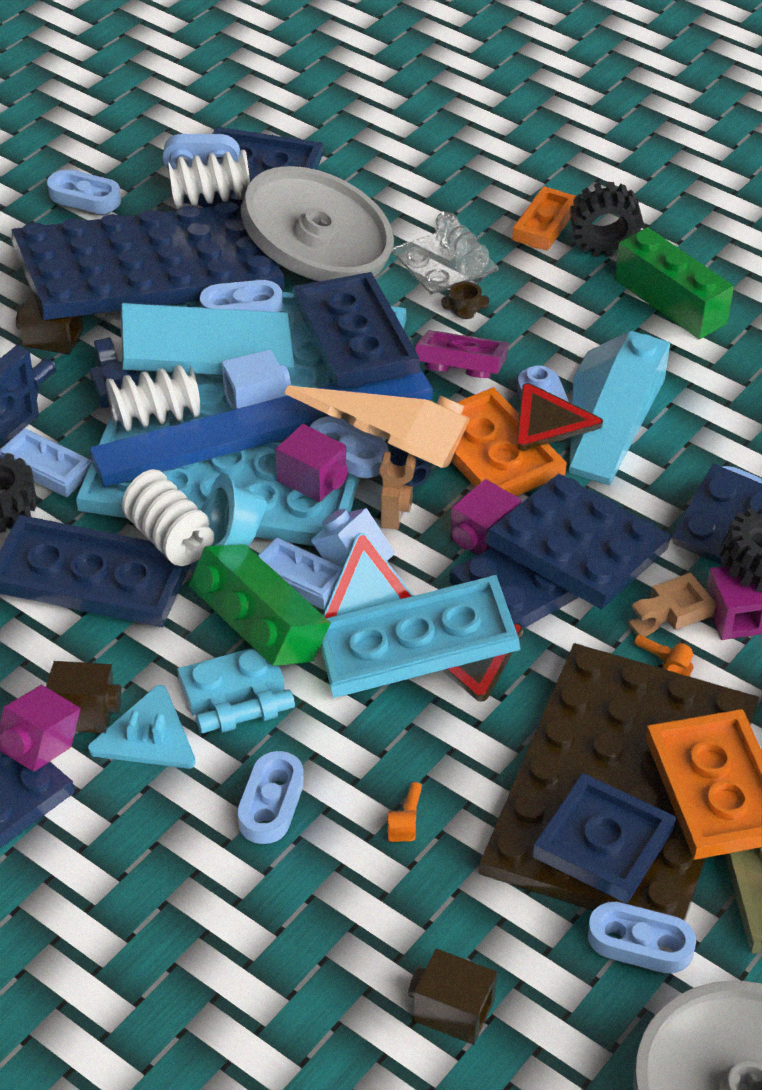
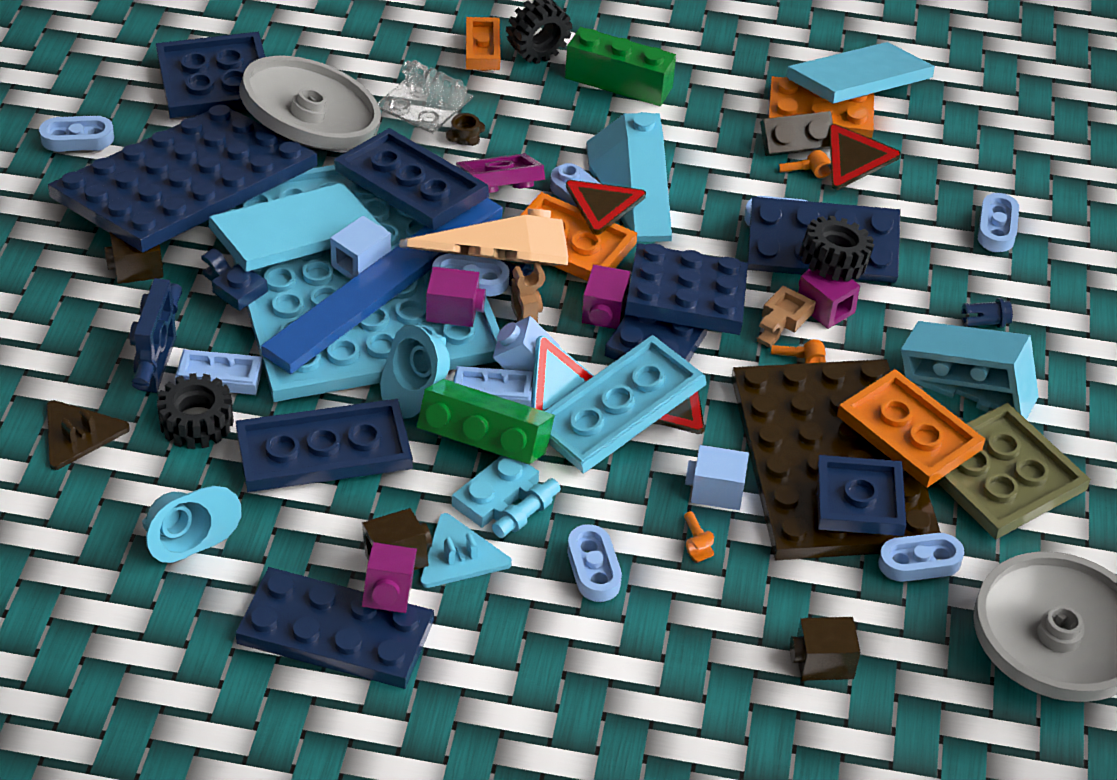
camera: 30 degrees left, 0 degrees up
white piece [105,365,200,432] -> none
white piece [122,469,214,566] -> none
light blue plate [163,134,240,169] -> none
white piece [169,150,250,207] -> none
light blue plate [200,280,282,312] -> none
none -> light blue brick [685,445,749,510]

